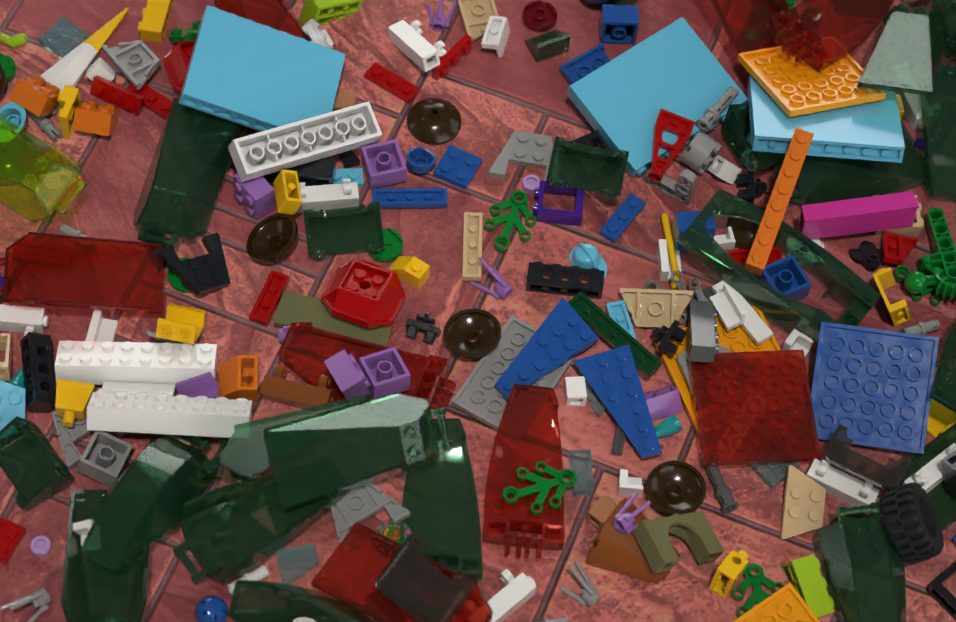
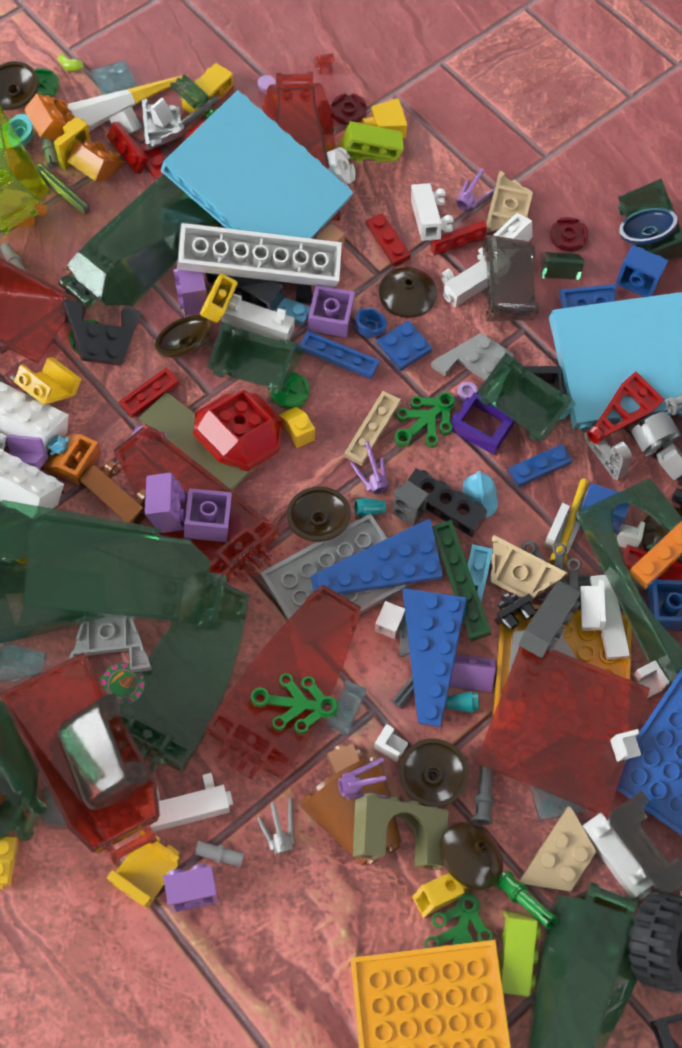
camera: 30 degrees right, 5 degrees up
black hips [405,311,441,345] -> none
none -> axle [35,163,90,214]
none -> medium azure plate [48,435,69,455]
none -> white slope [151,98,174,127]
none -> clear green tile [170,74,209,109]
none -> dark grey bar [179,95,220,129]
none -> teal cone [354,497,386,518]
none -> dark grey brick [392,480,428,526]
none -> dark brown dish [440,822,503,890]
none -> white brick [441,246,511,307]
none -> clear smoke windscreen [482,235,539,321]
none -> green pin [496,871,558,930]
none -> white panel [610,729,641,762]

